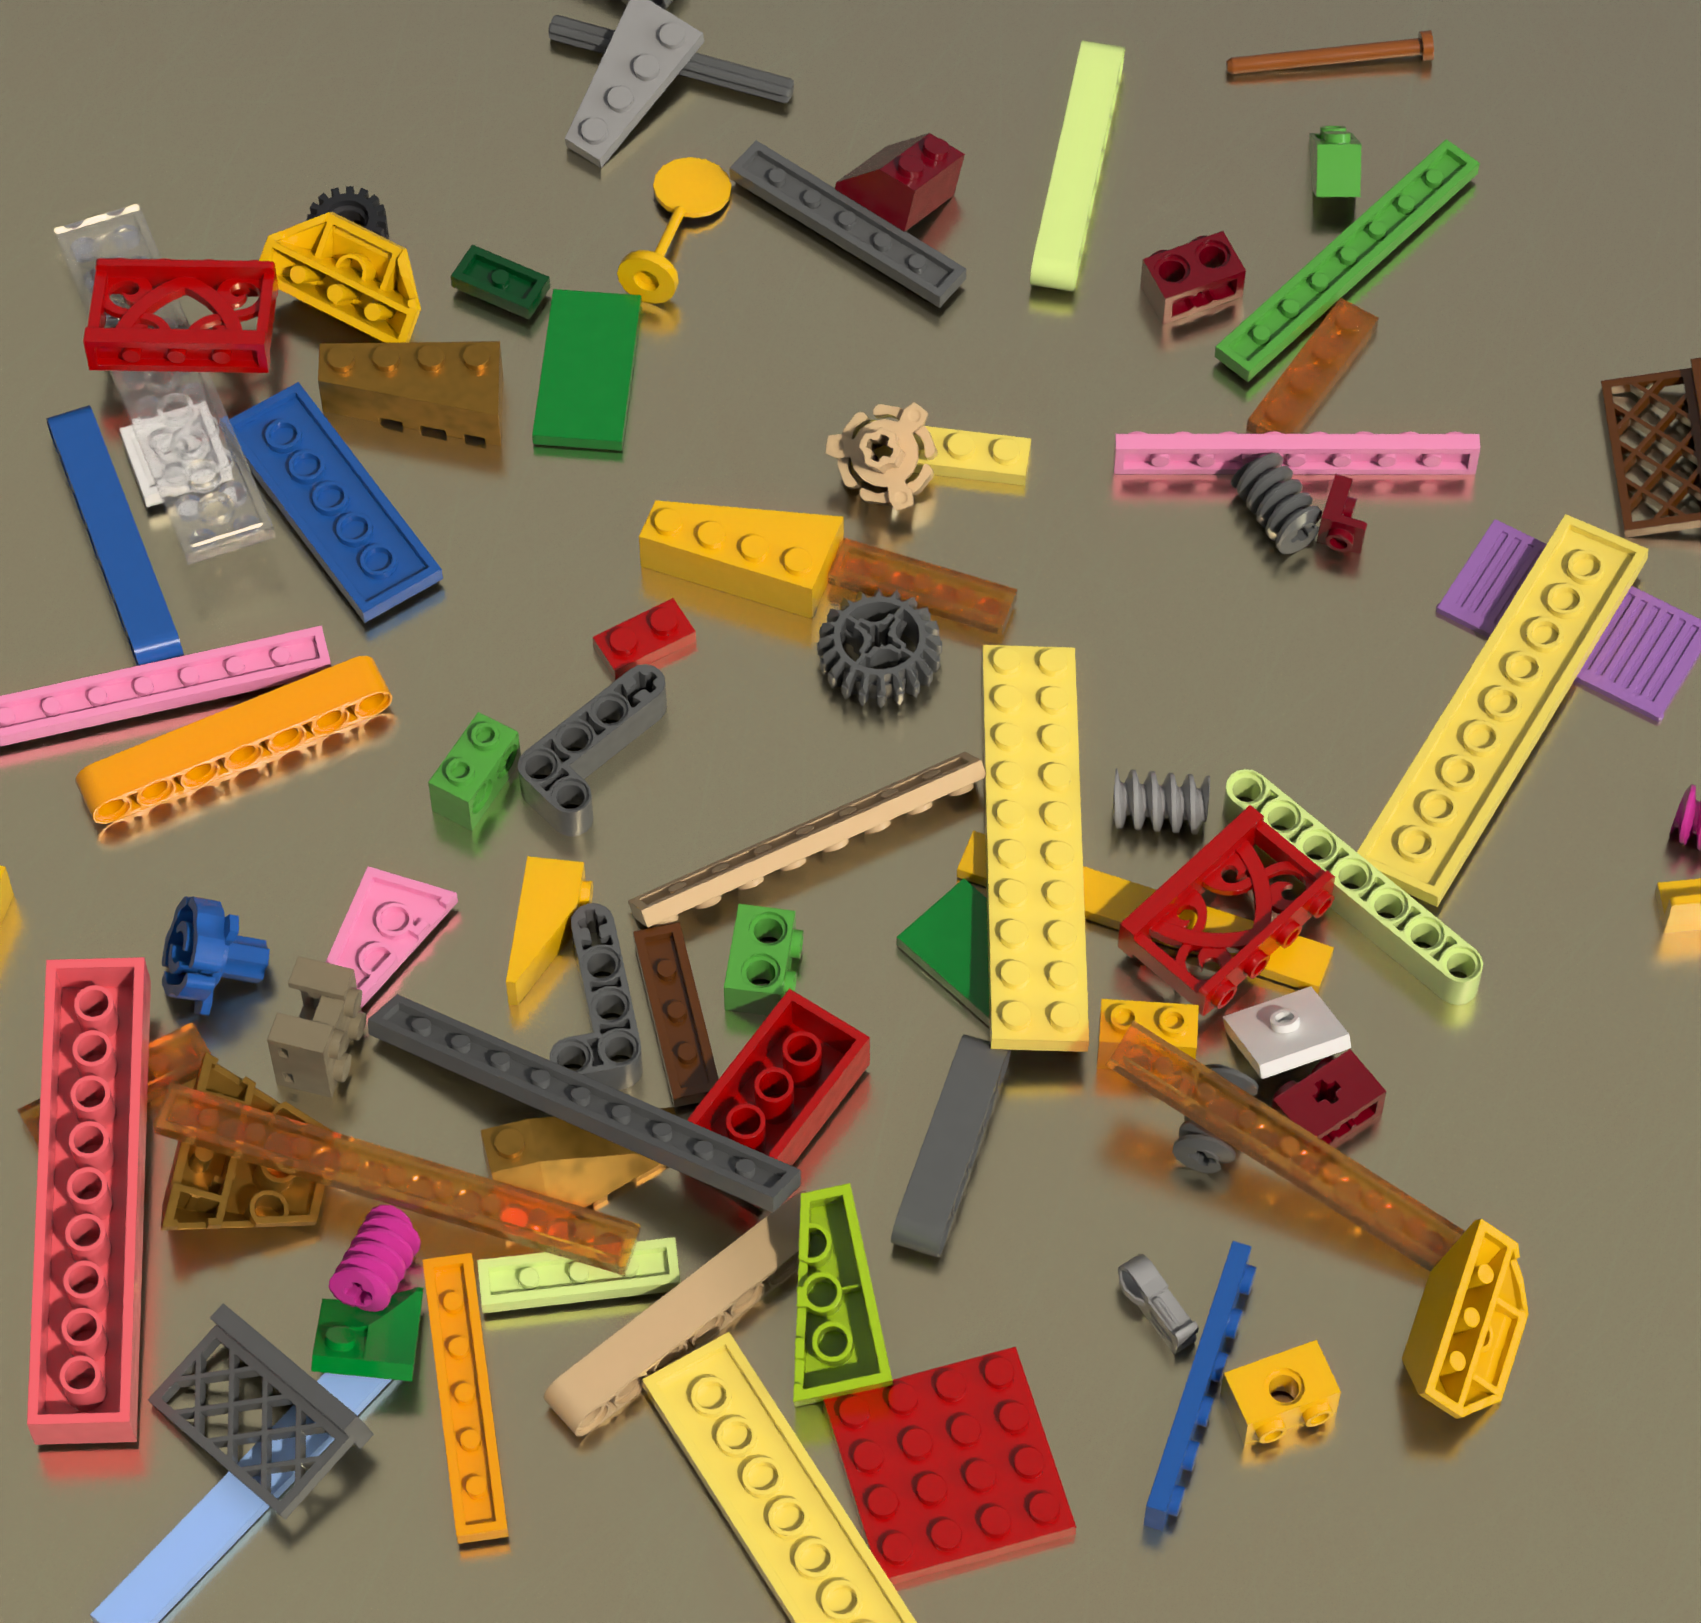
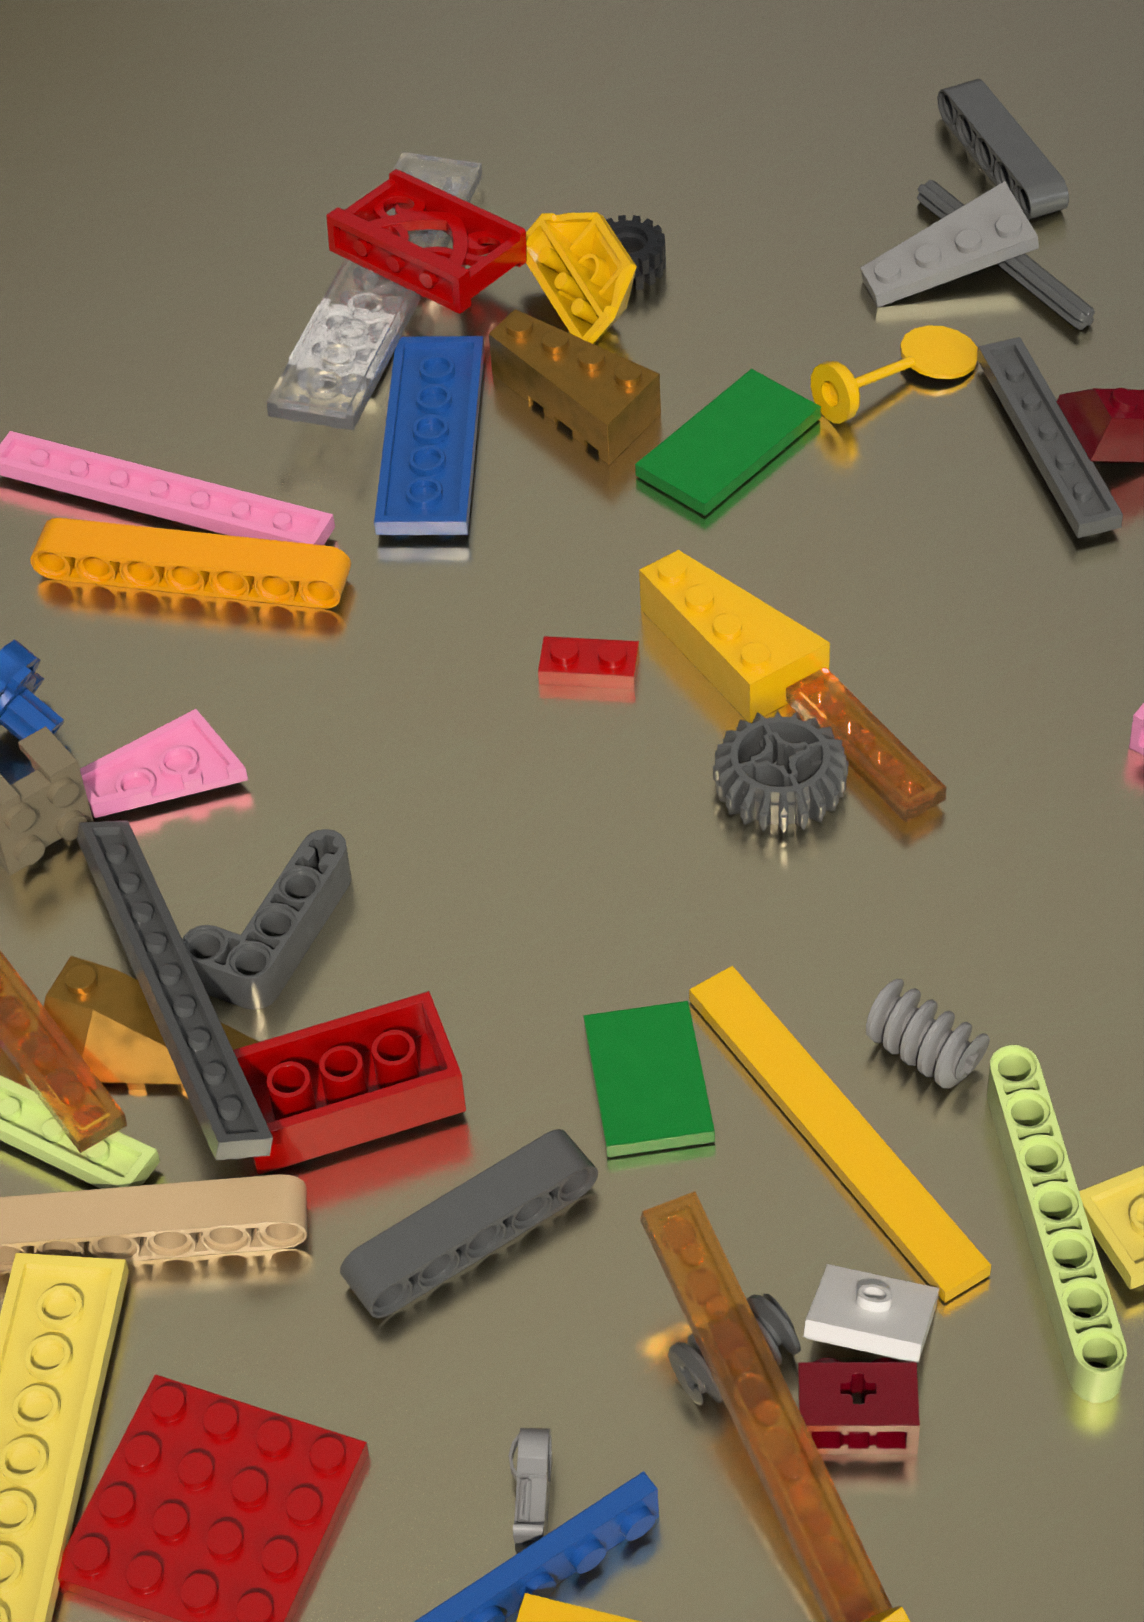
camera: 40 degrees right, 10 degrees down
blue beam [46,405,184,666] -> none
bright green brick [428,712,521,831] -> none
dark green plate [450,244,551,319] -> none
yellow slope [506,856,593,1005] -> none
dark grey beam [518,664,667,837] -> none
tan plate [628,752,986,928] -> none
reddish brown plate [633,922,719,1107] -> none
bright green brick [724,904,804,1016] -> none
lime wedge [793,1183,893,1407] -> none
tan piece [826,402,938,512] -> none
light yellow plate [851,417,1031,486] -> none
light yellow plate [981,645,1089,1052] -> none
yellow brick [1097,999,1199,1075] -> none
red fence [1118,805,1335,1017] -> none

